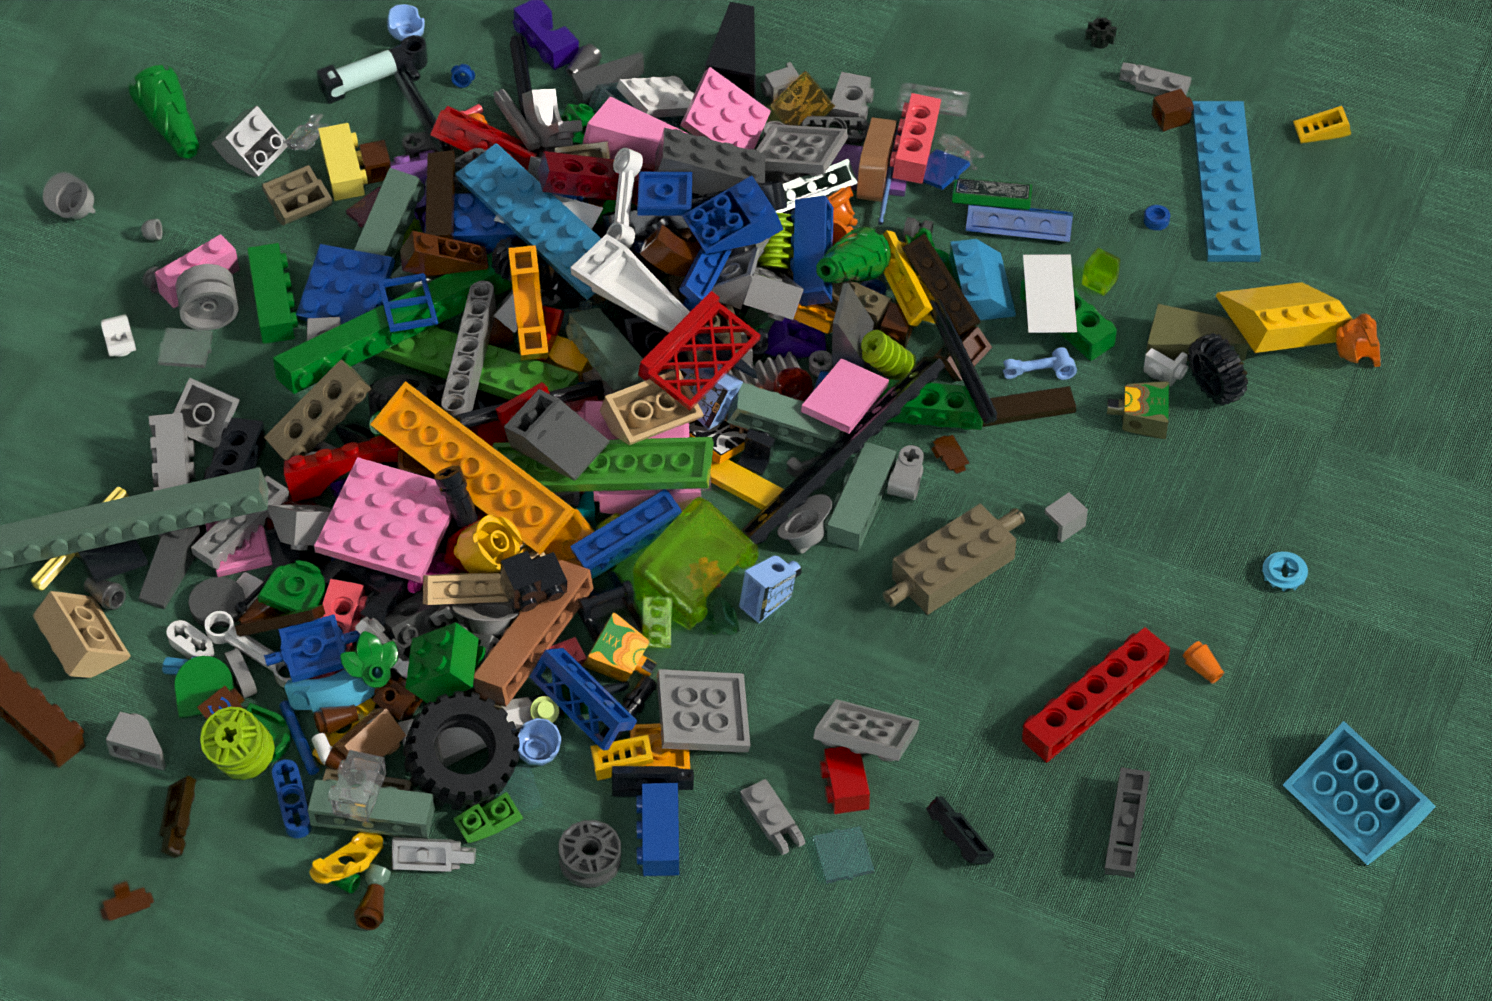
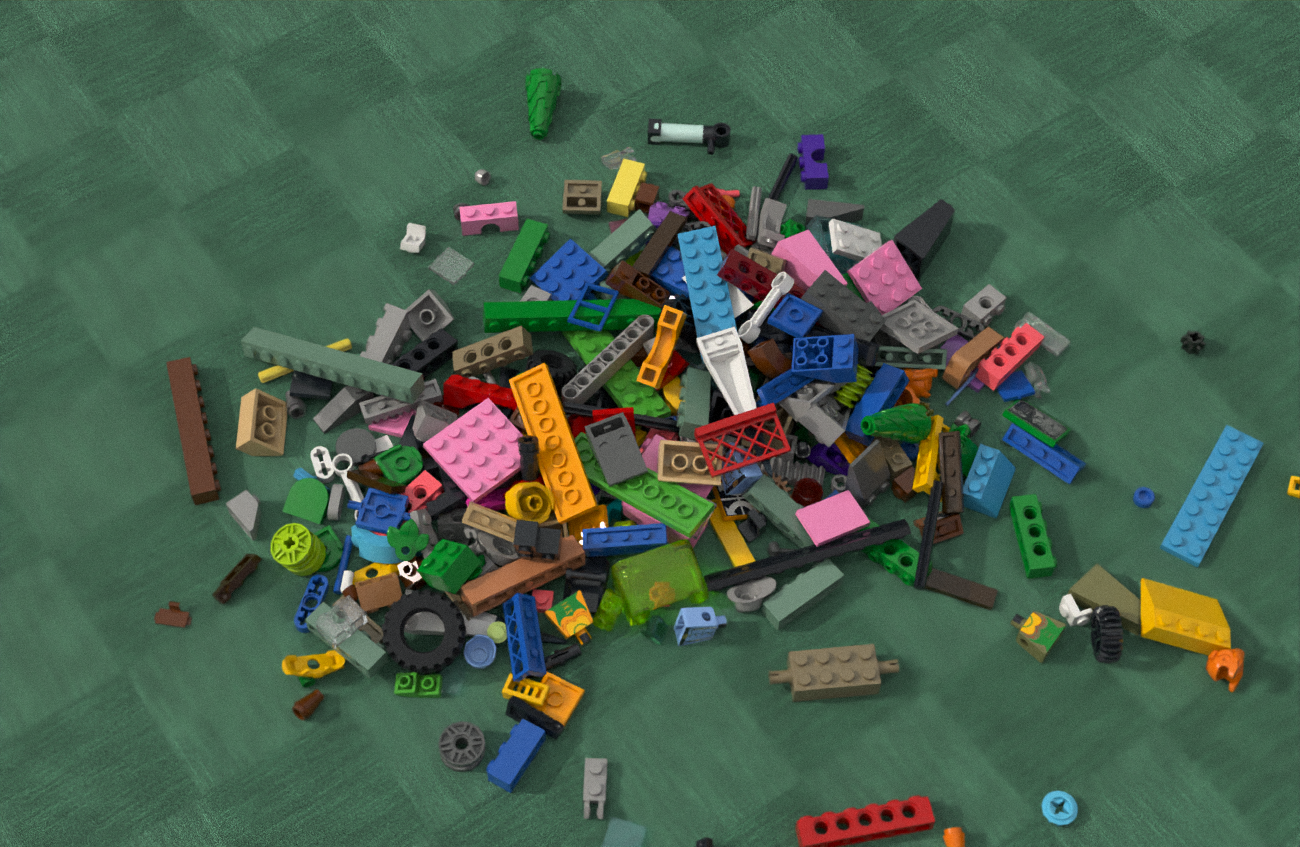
camera: 30 degrees right, 5 degrees up
light grey piece [43,172,96,219] -> none
light grey wheel [175,264,239,331] -> none
reddish brown brick [197,686,245,719] -> none
light grey slope [211,106,290,177] -> none
reddish brown cone [313,704,359,736] -> none
sand green hinge [365,864,391,887] -> none
light blue hair [387,4,425,42] -> none
light grey hinge [392,837,476,872] -> none
black axle [394,69,452,152] -> none
blue plate [451,64,475,88] -> none
flat silver cone [566,43,602,78] -> none
light grey plate [657,669,750,752] -> none
light grey brick [761,62,801,105] -> none
clear yellow tile [770,71,835,127] -> none
light grey plate [813,699,919,761] -> none
red brick [819,747,870,814] -> none
lime piece [861,330,916,380] -> none
light grey piece [887,445,924,500] -> none
reddish brown piece [931,435,970,474] -> none
light blue brick [1003,348,1077,380] -> none
white sticker [1023,254,1077,333] -> none
light grey panel [1045,493,1088,542] -> none
clear neon green panel [1082,248,1121,296] -> none
light grey hinge [1119,62,1192,95] -> none
reddish brown brick [1151,88,1194,132] -> none

